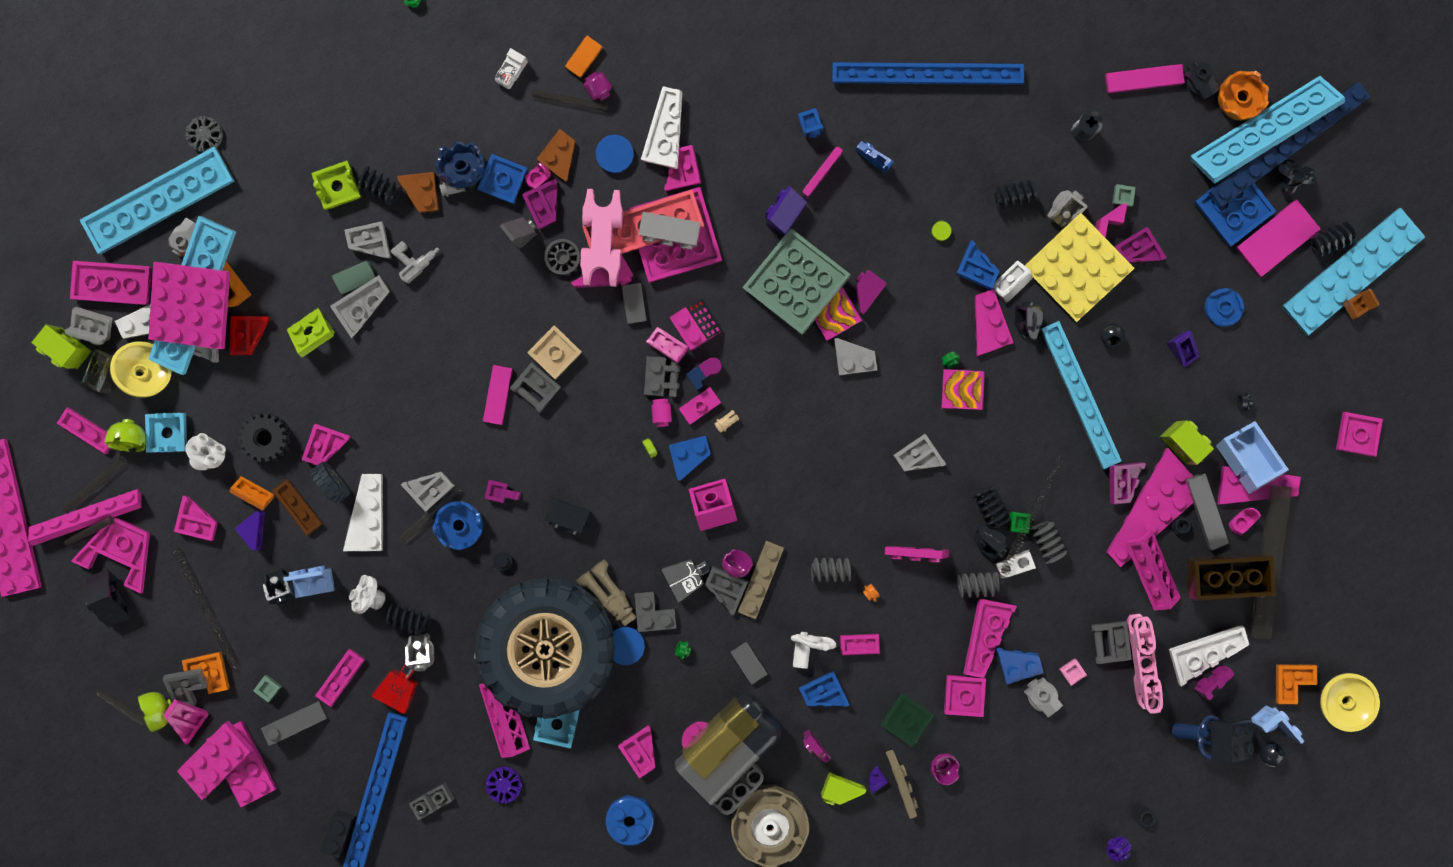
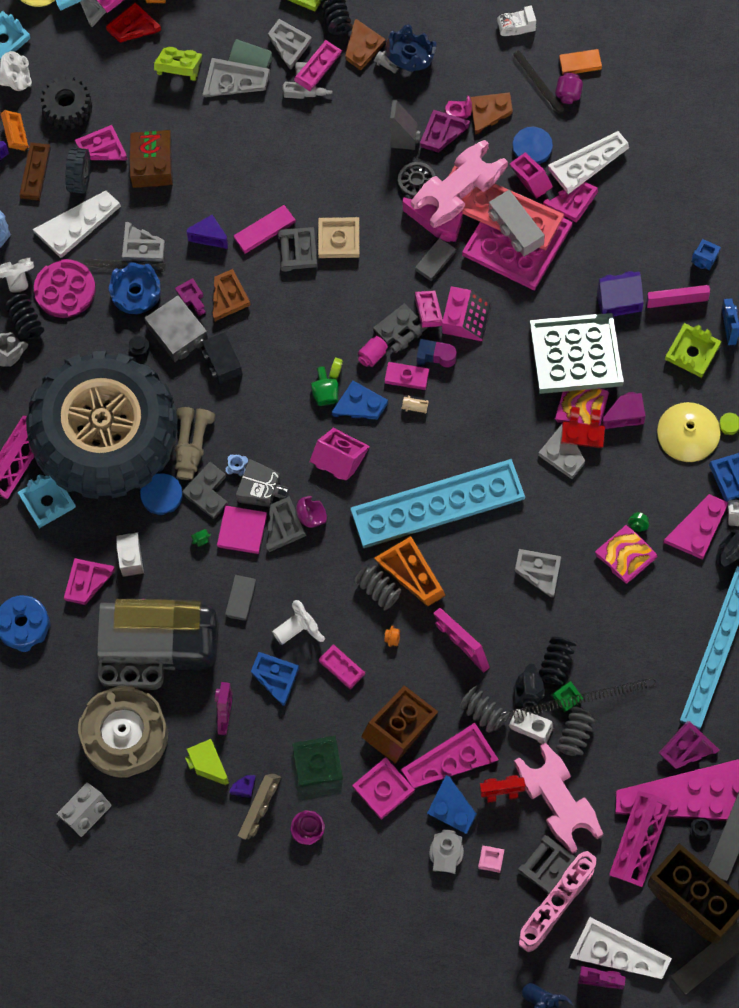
camera: 50 degrees right, 20 degrees down
blue plate [478,154,528,204] -> none
dark tan plate [738,541,784,619] -> none
none -> dark pink tile [34,259,96,318]
none -> white slope [117,532,144,577]
none -> reddish brown slope [130,130,173,188]
none -> flat silver brick [145,296,208,362]
none -> dark purple slope [187,215,228,249]
none -> dark orange wing [213,269,251,321]
none -> dark pink tile [217,506,267,554]
none -> light blue plate [226,455,248,476]
none -> dark pink tile [294,40,342,92]
none -> green piece [311,367,339,406]
none -> medium azure plate [350,459,525,548]
none -> reddish brown slope [361,685,438,764]
none -> orange wedge [374,536,446,606]
none -> red plate [480,775,525,803]
none -> dark pink slope [509,152,553,199]
none -> bright pink piece [514,743,603,854]
none -> red plate [560,407,605,448]
none -> light yellow dish [657,402,720,462]
none -> lime piece [665,323,721,378]

